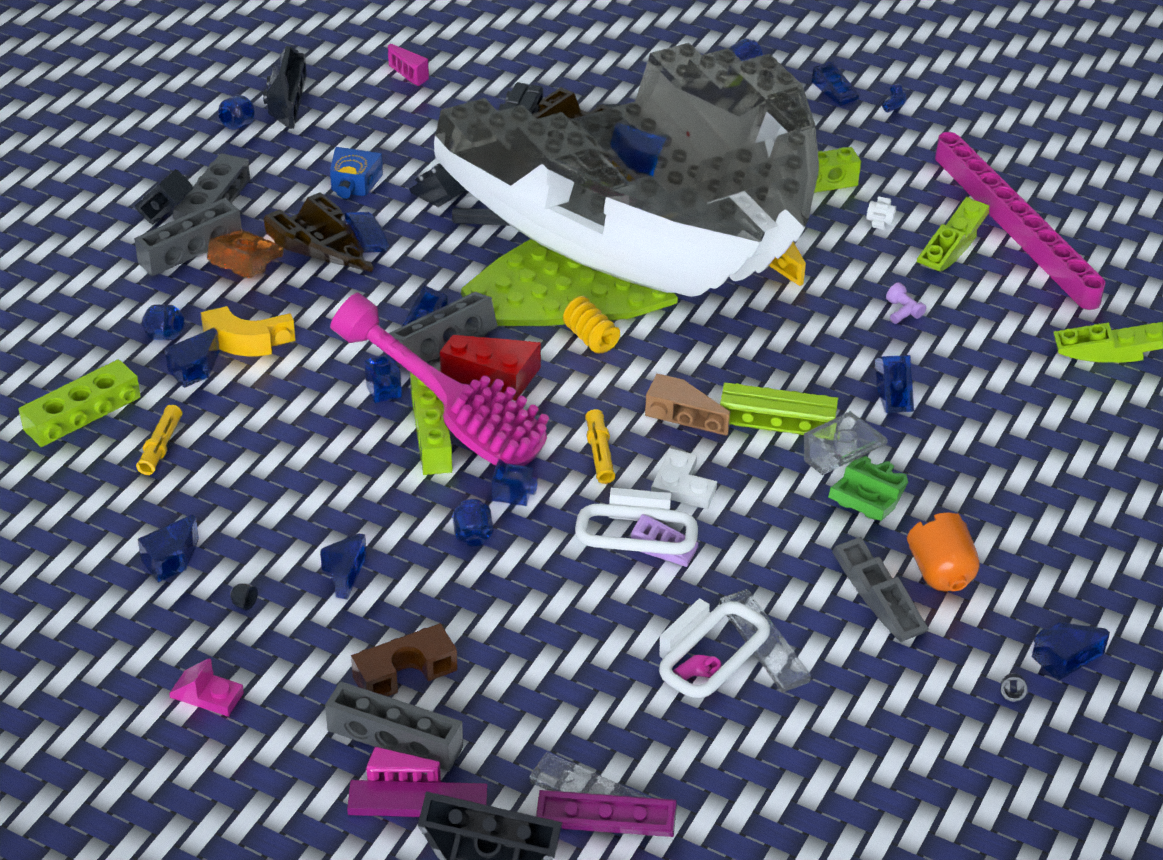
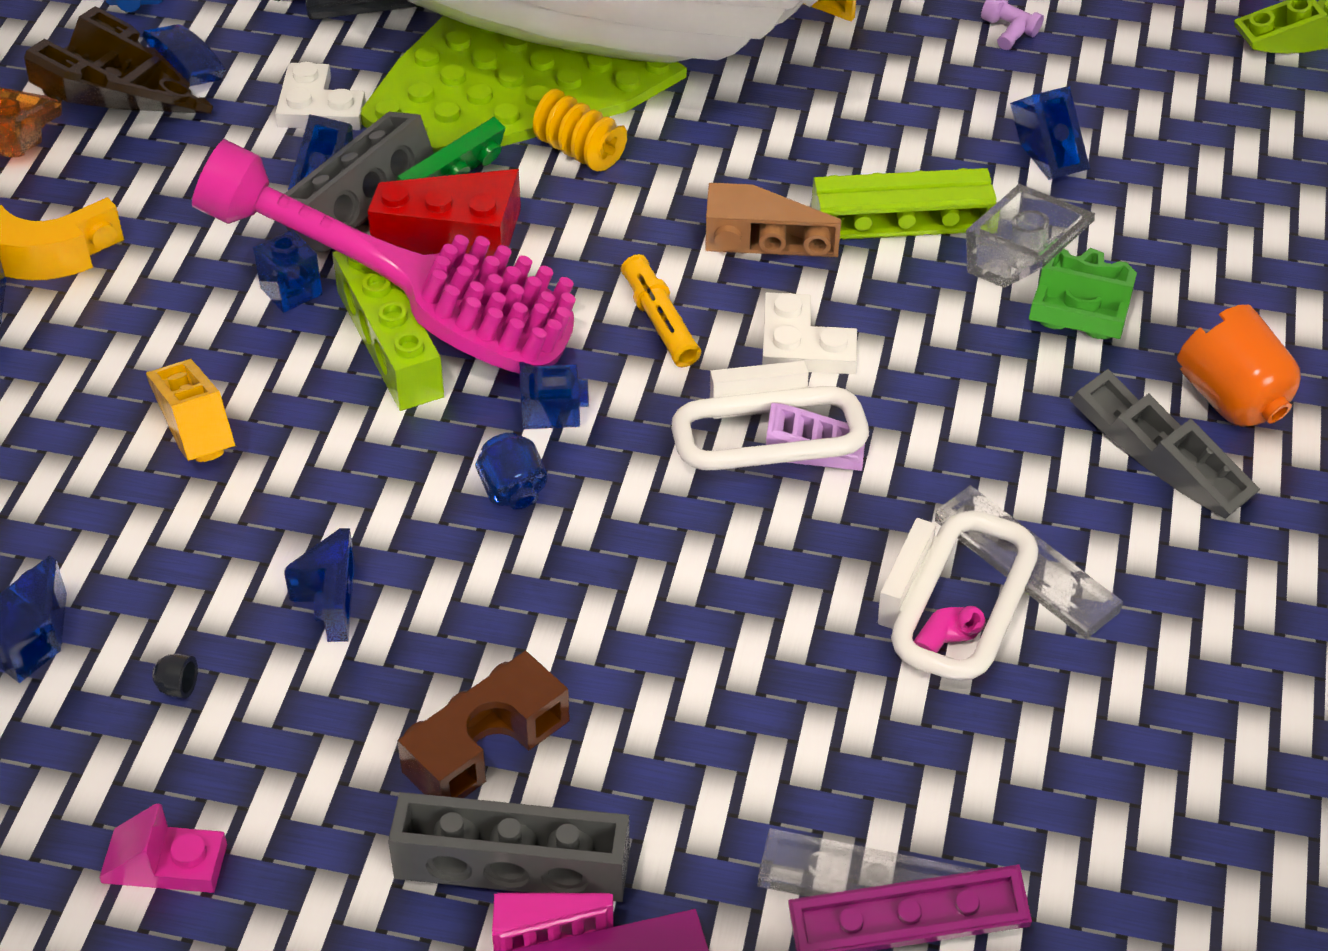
camera: 15 degrees left, 5 degrees up
none -> yellow slope [146,359,236,462]
none -> white plate [275,62,366,130]
none -> green plate [397,116,506,180]

